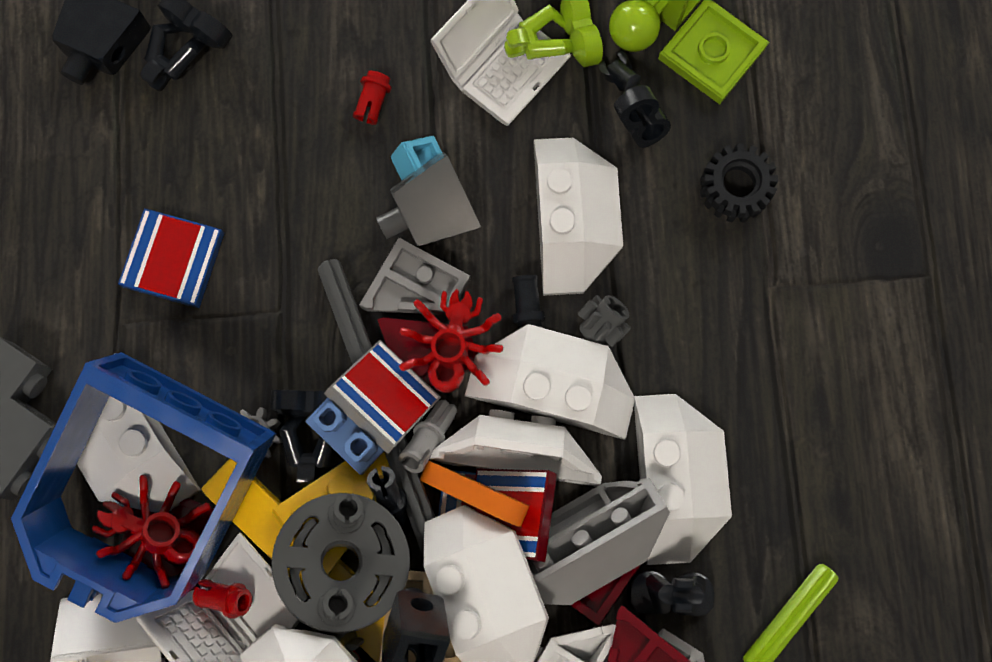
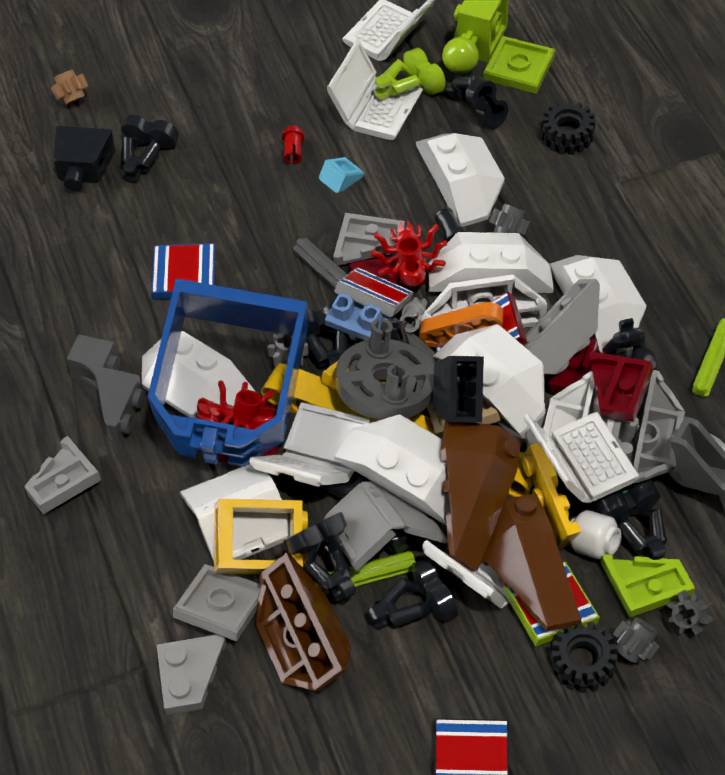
camera: 15 degrees left, 25 degrees down
red pin [193,579,252,619] -> none
dark grey torso [376,152,481,246] -> none

